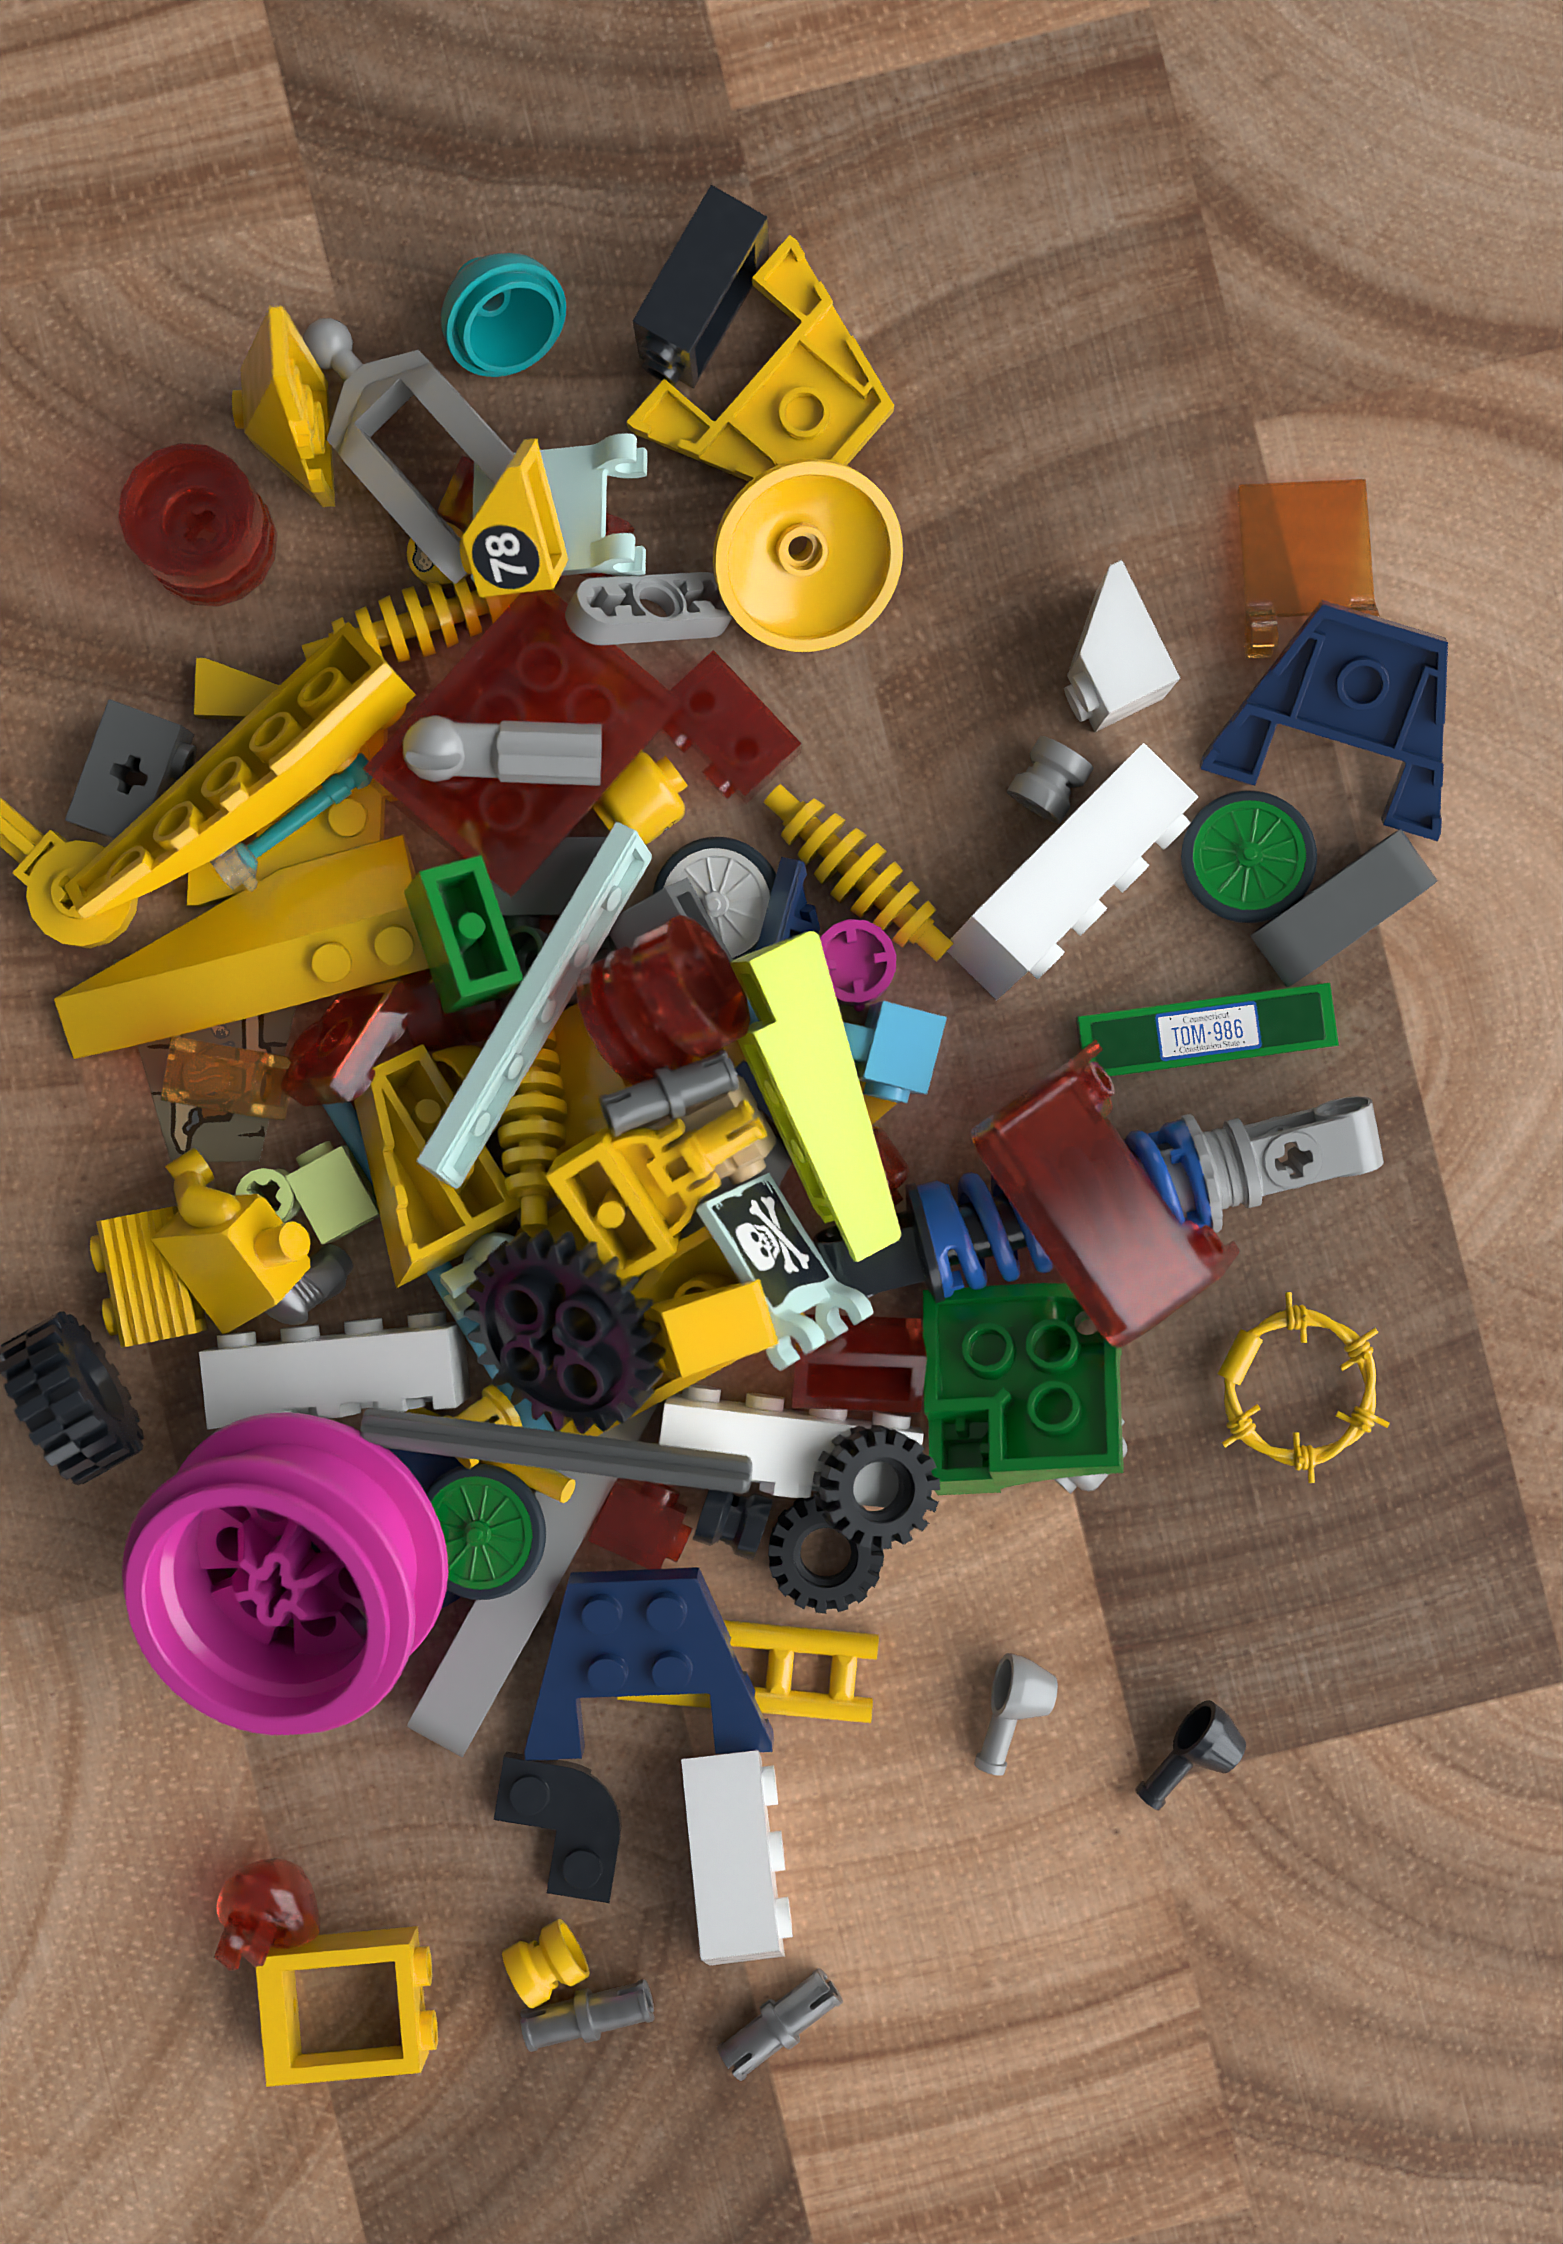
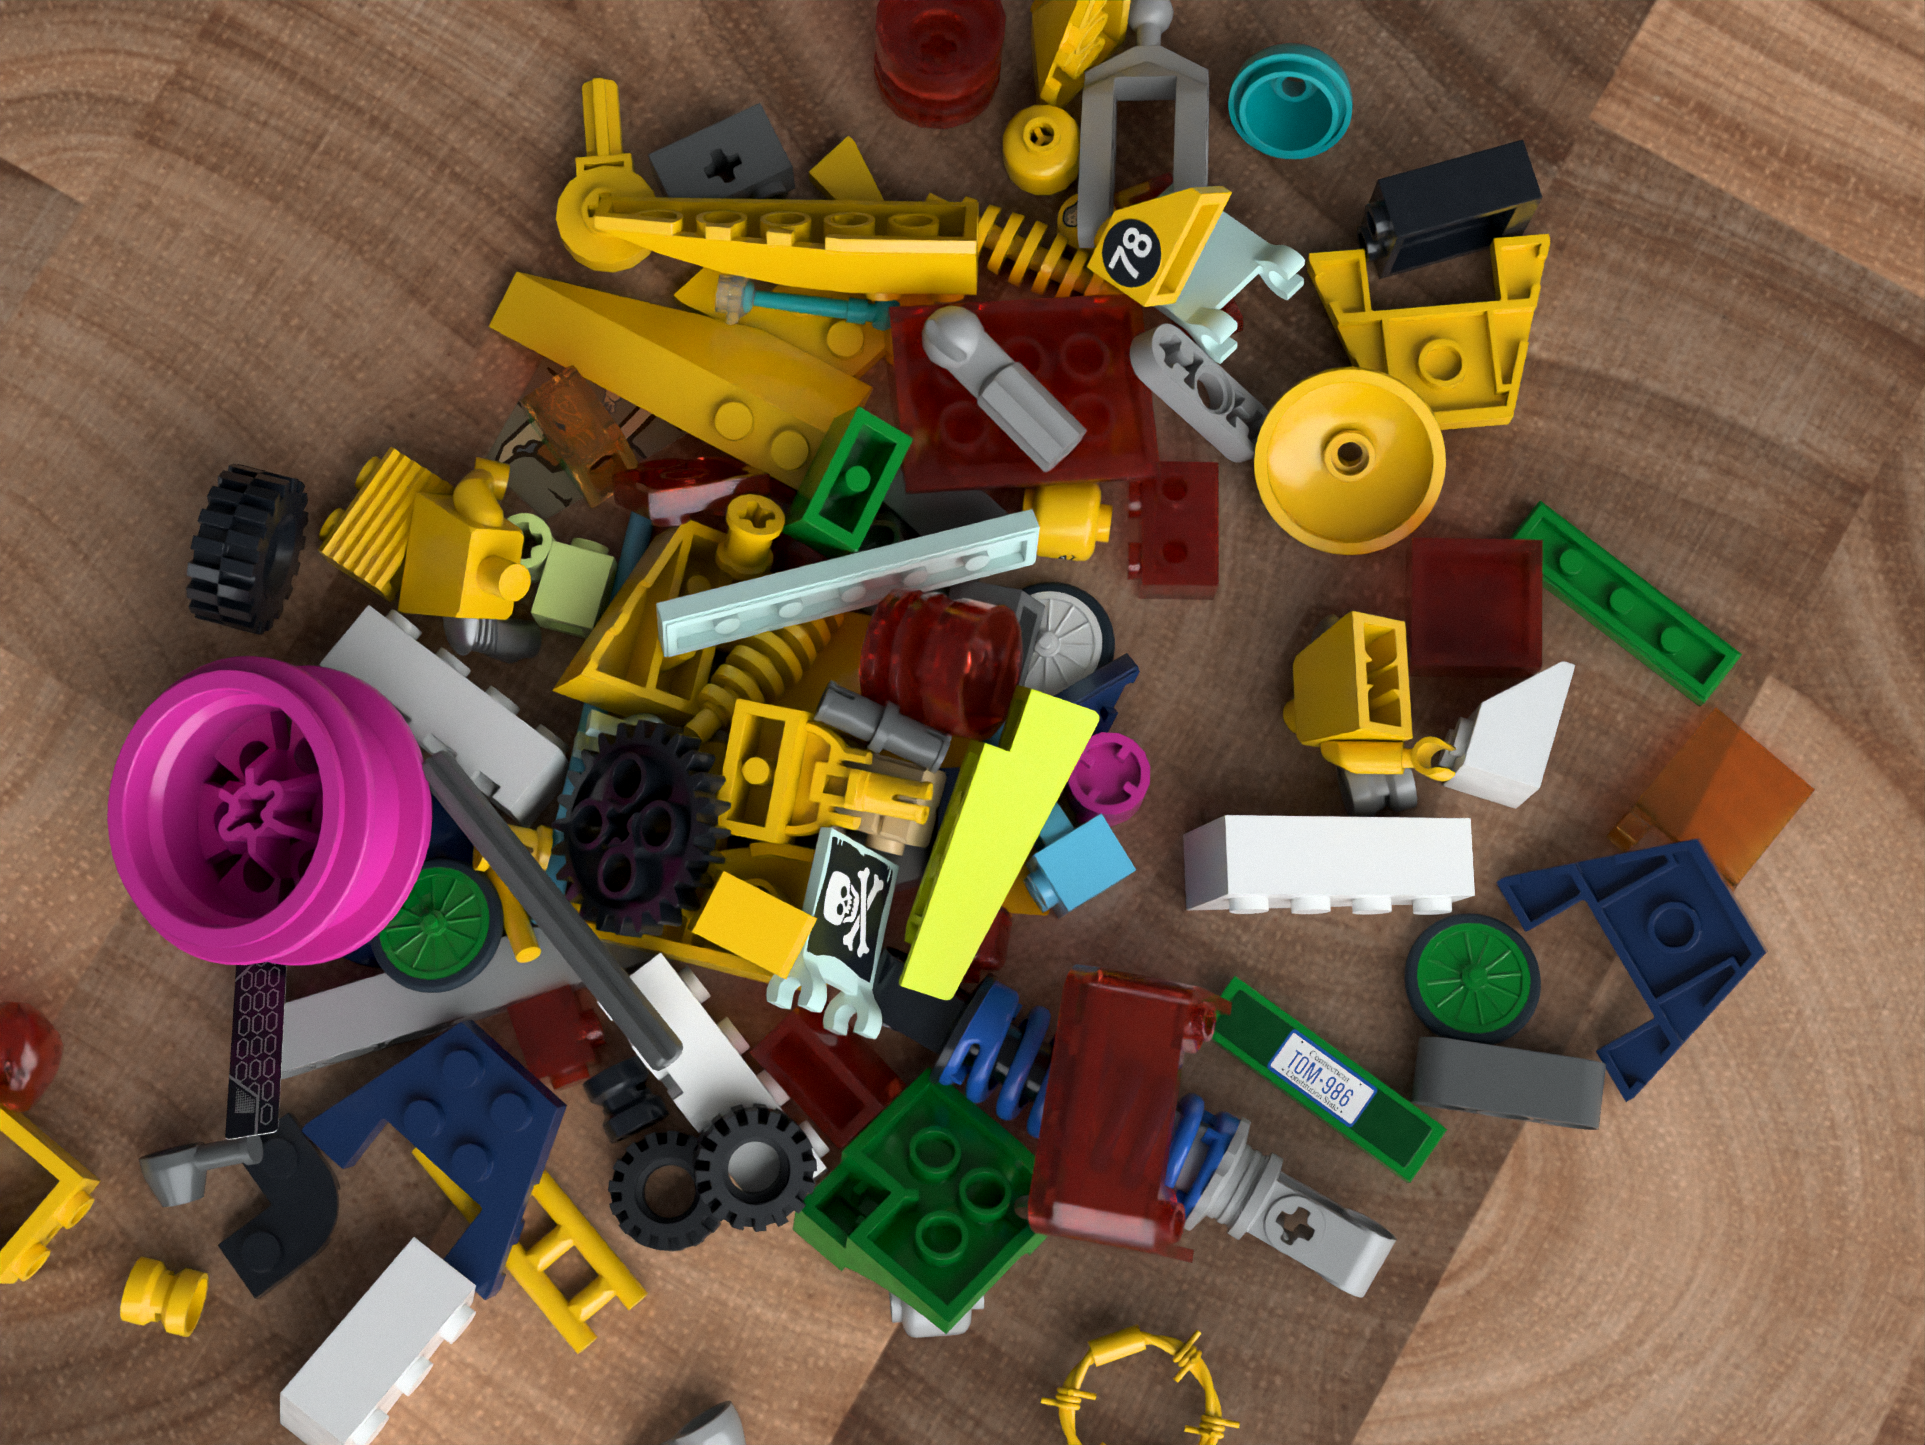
camera: 40 degrees right, 10 degrees down
flat silver pin [520,1979,655,2052] -> none
yellow piece [763,784,954,962] -> none
none -> dark grey bar [139,1135,263,1207]
none -> black sticker [225,962,287,1140]
none -> yellow bush [715,494,785,581]
none -> yellow head [1003,105,1081,195]
none -> yellow torso [1283,611,1456,782]
none -> clear red piece [1405,538,1543,679]
none -> green tile [1499,500,1742,707]

